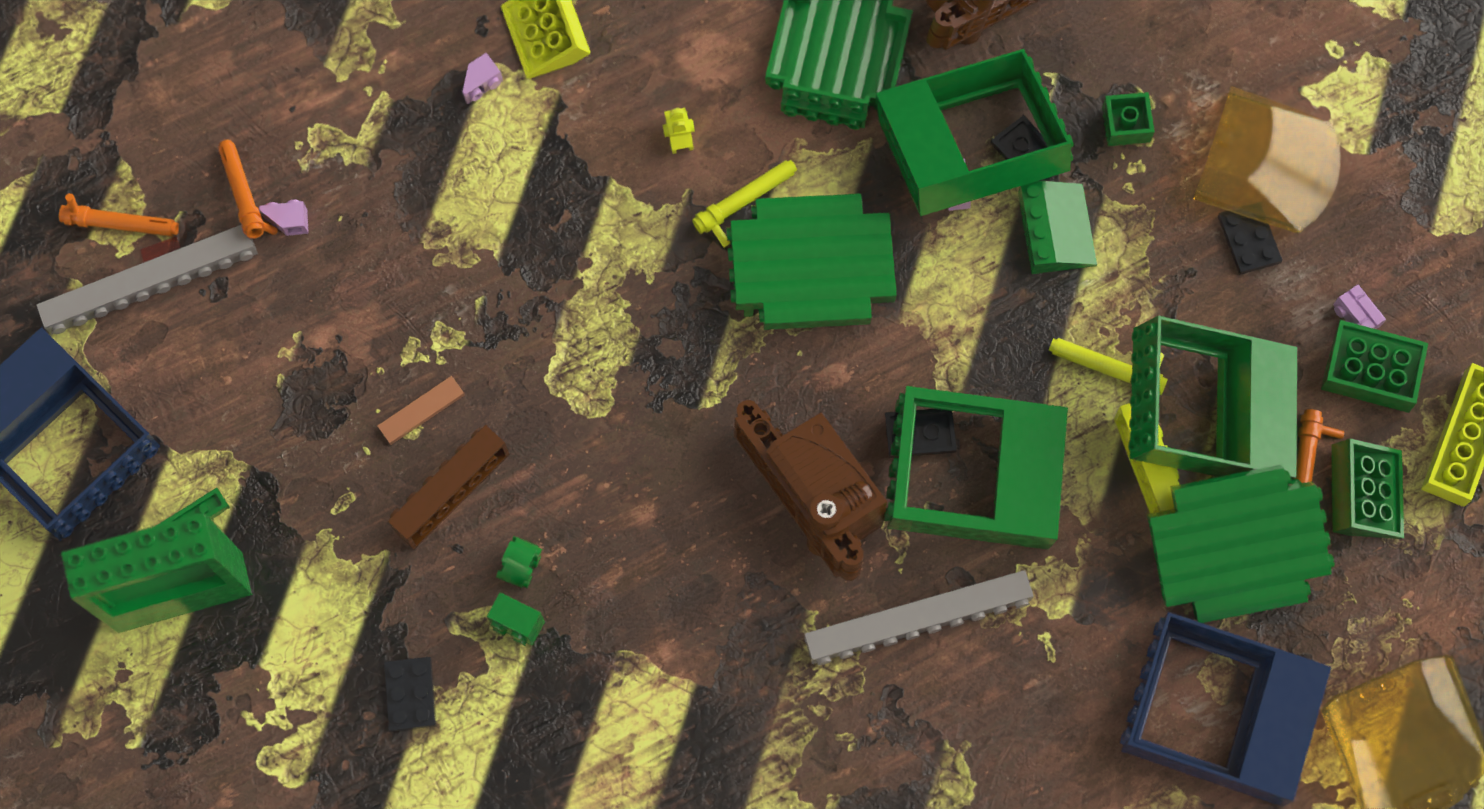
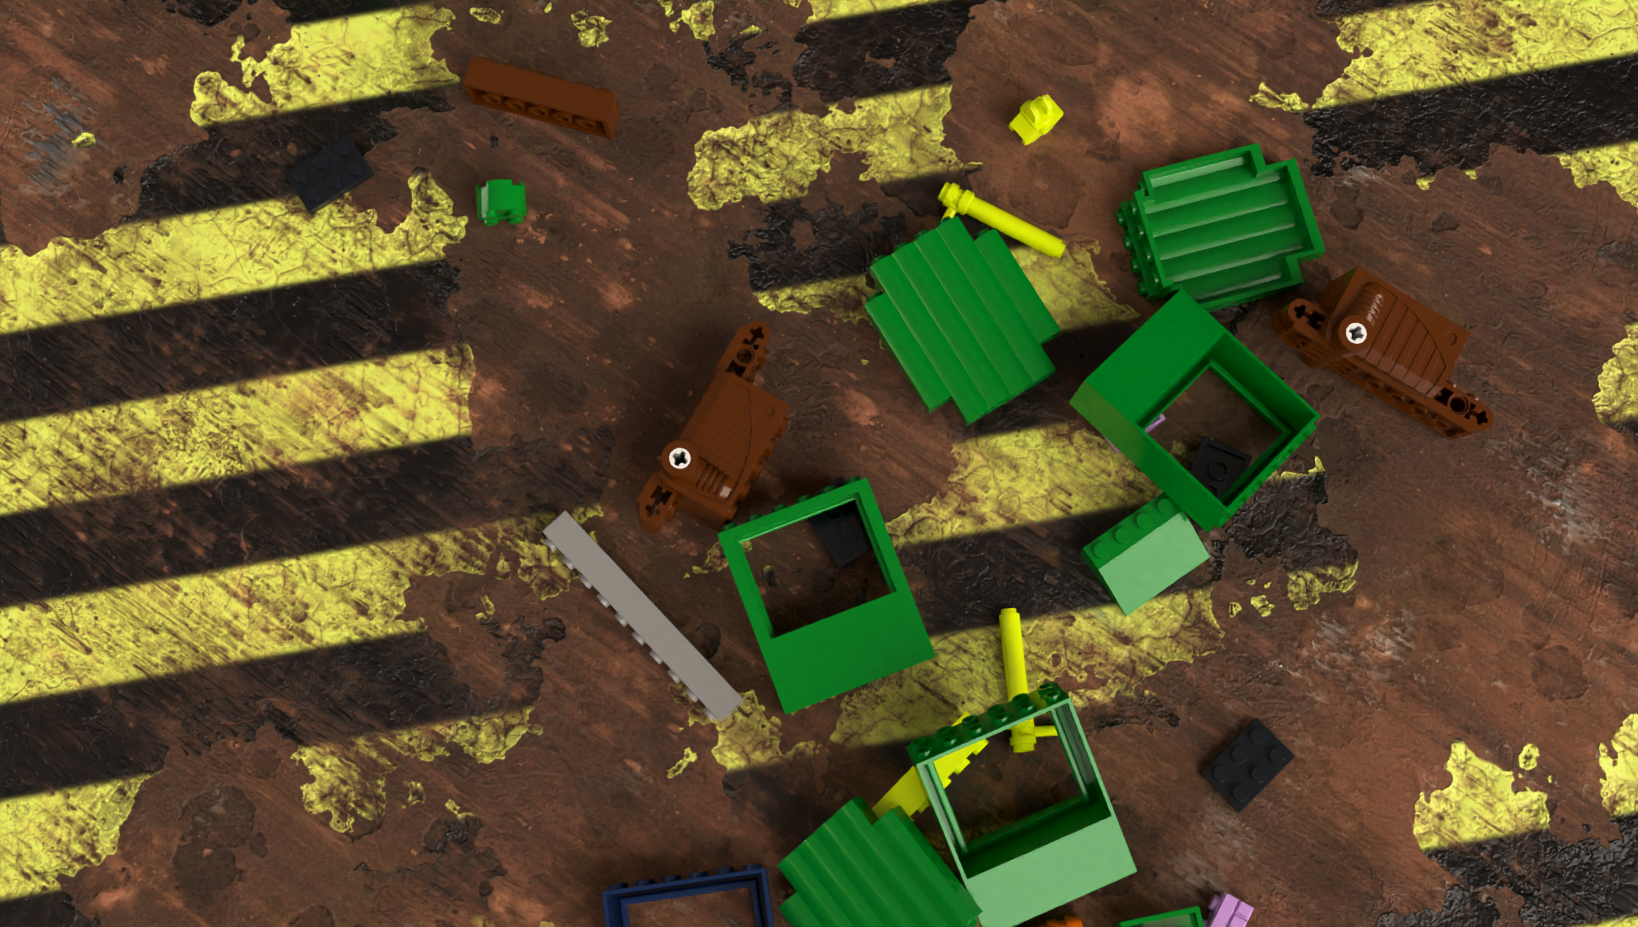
camera: 65 degrees right, 5 degrees up
nougat tile [378,376,465,445] -> none
green brick [487,592,545,646] -> none
green brick [1102,92,1155,146] -> none
clear yellow windscreen [1193,86,1341,234] -> none

